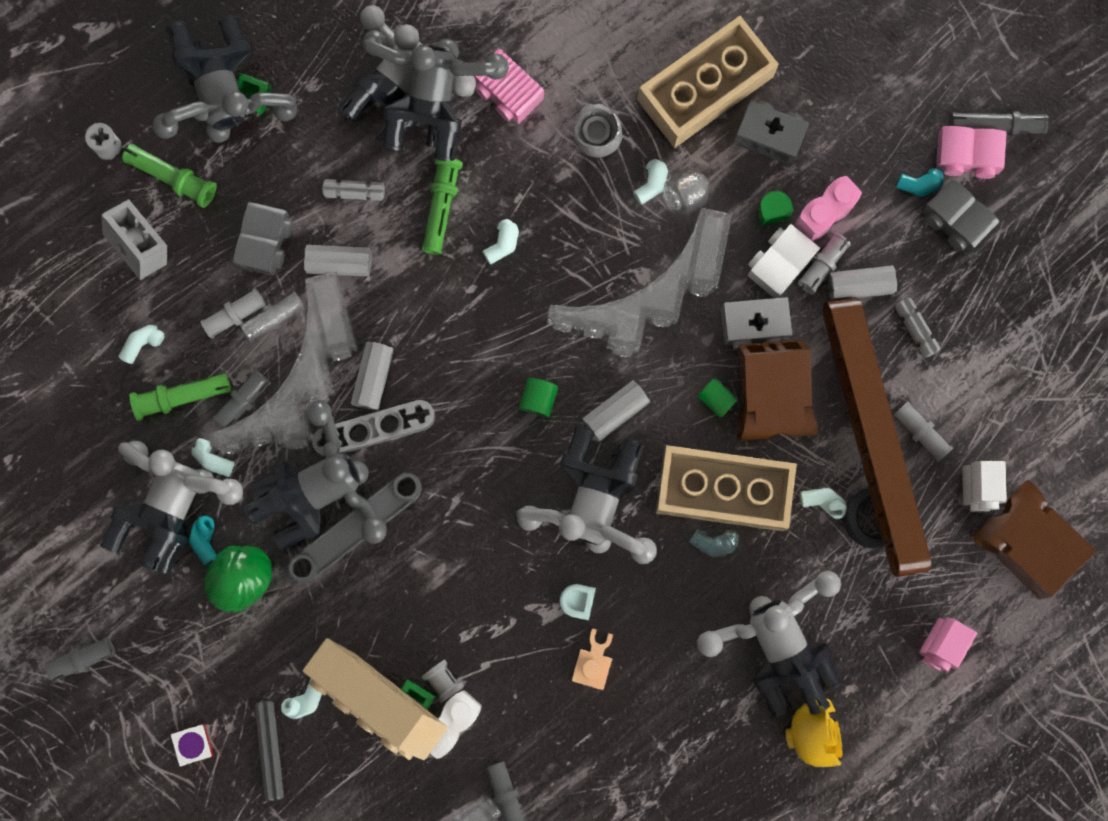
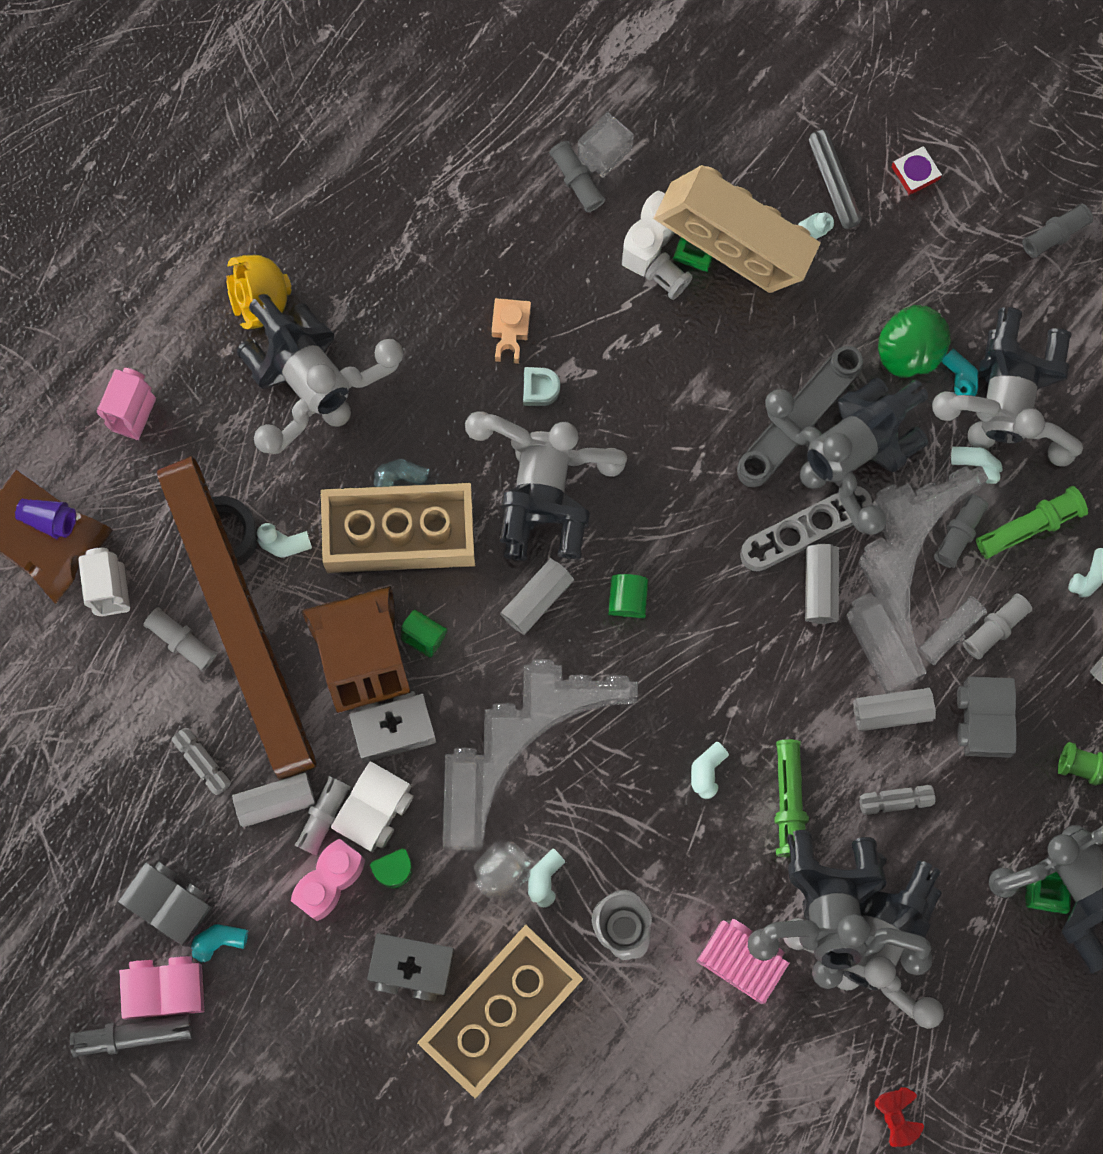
camera: 170 degrees right, 5 degrees down
none -> dark purple cone [15,498,76,539]

